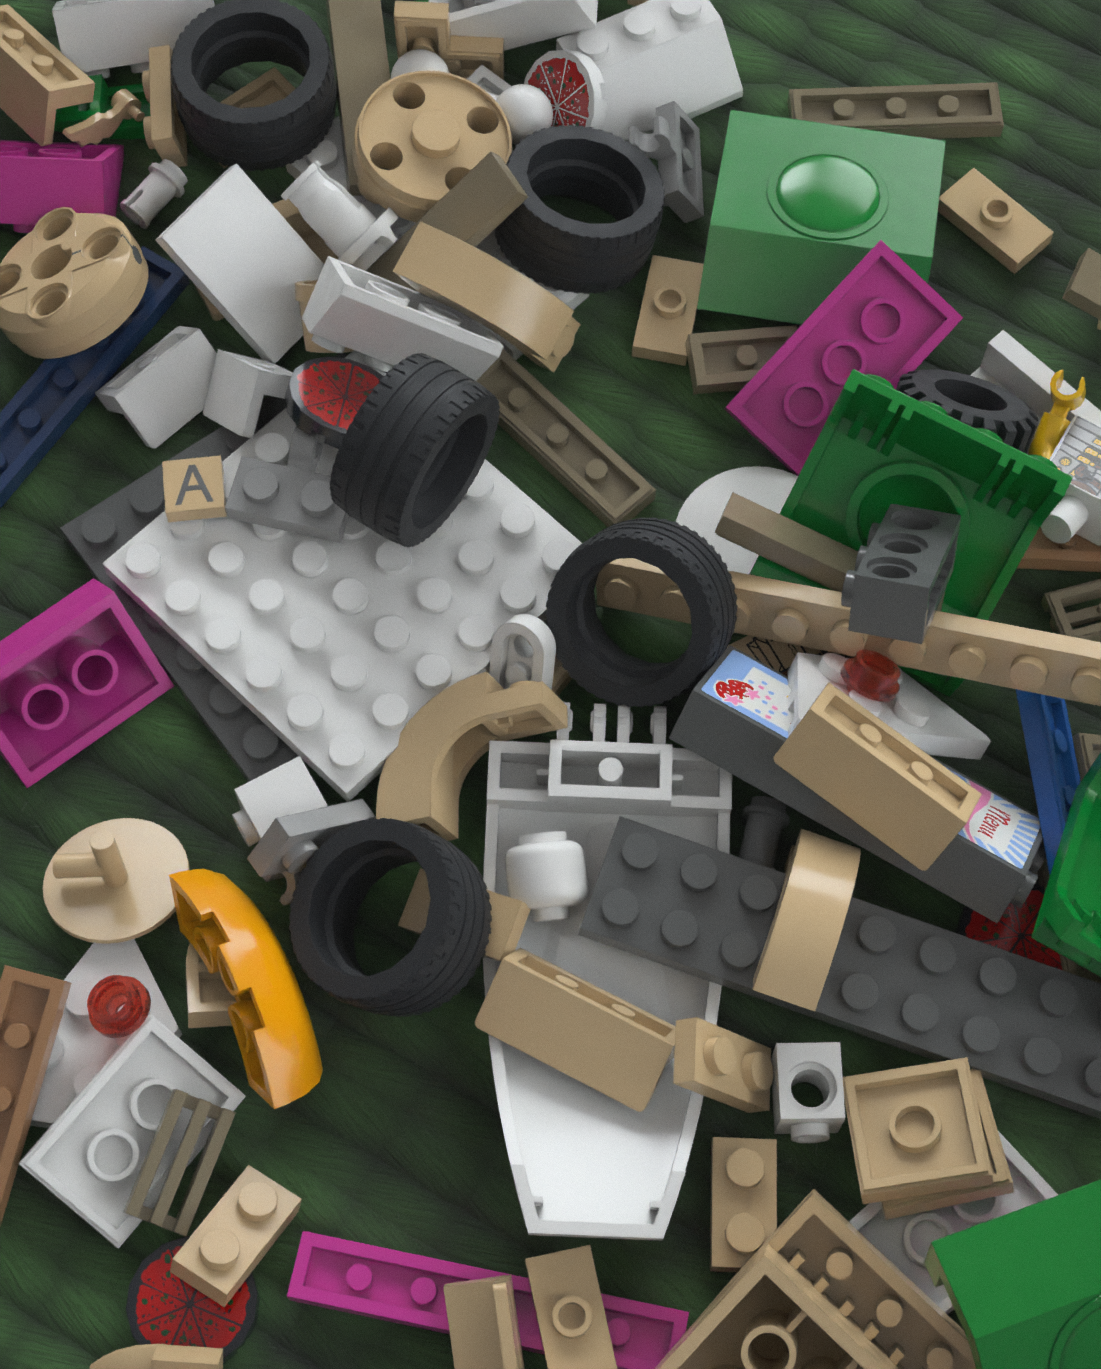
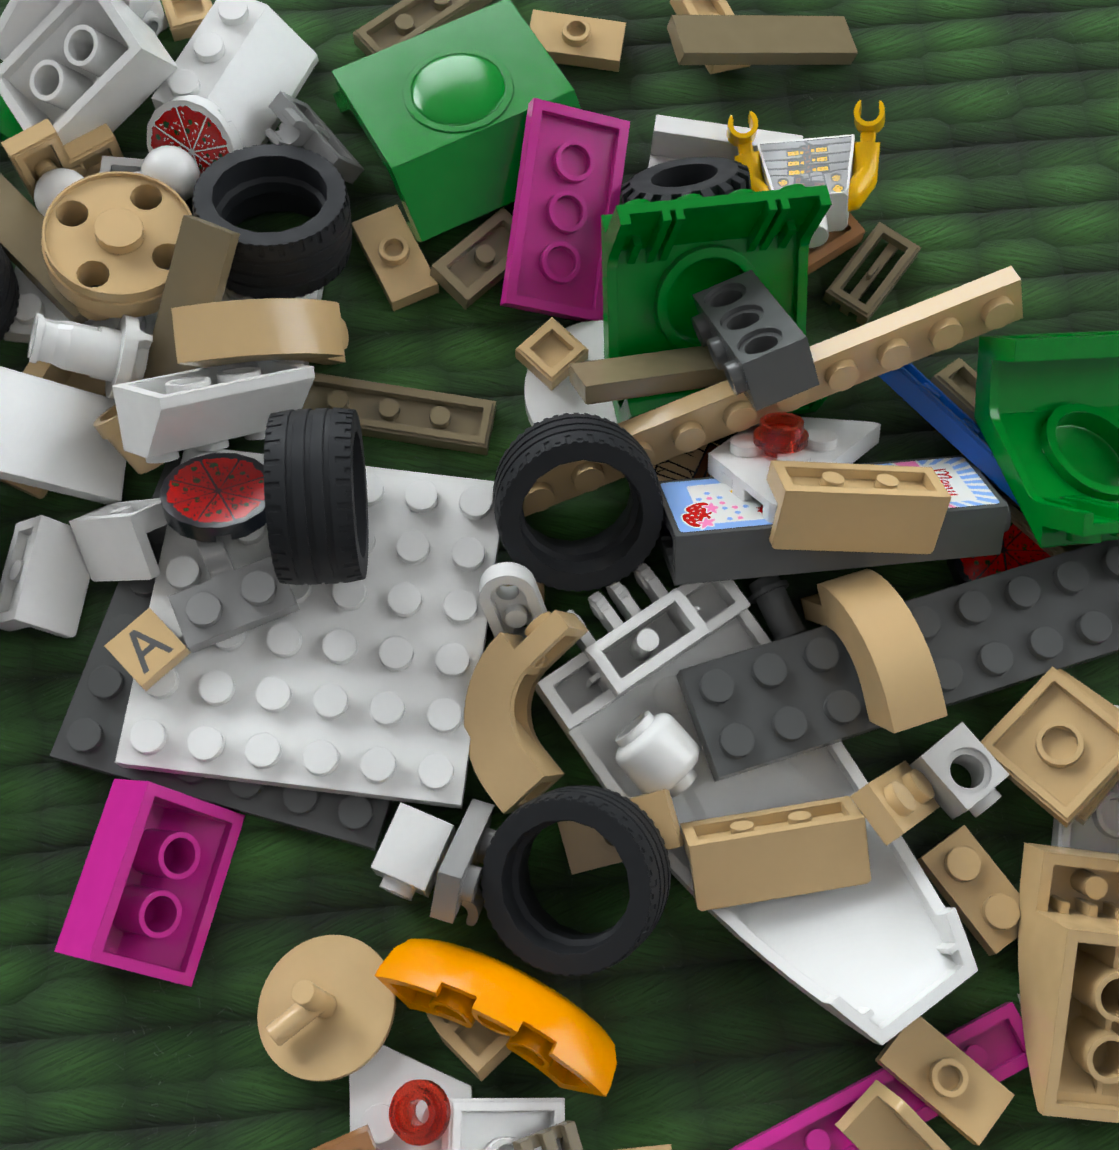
camera: 40 degrees left, 5 degrees up
none -> tan tile [515,317,589,391]

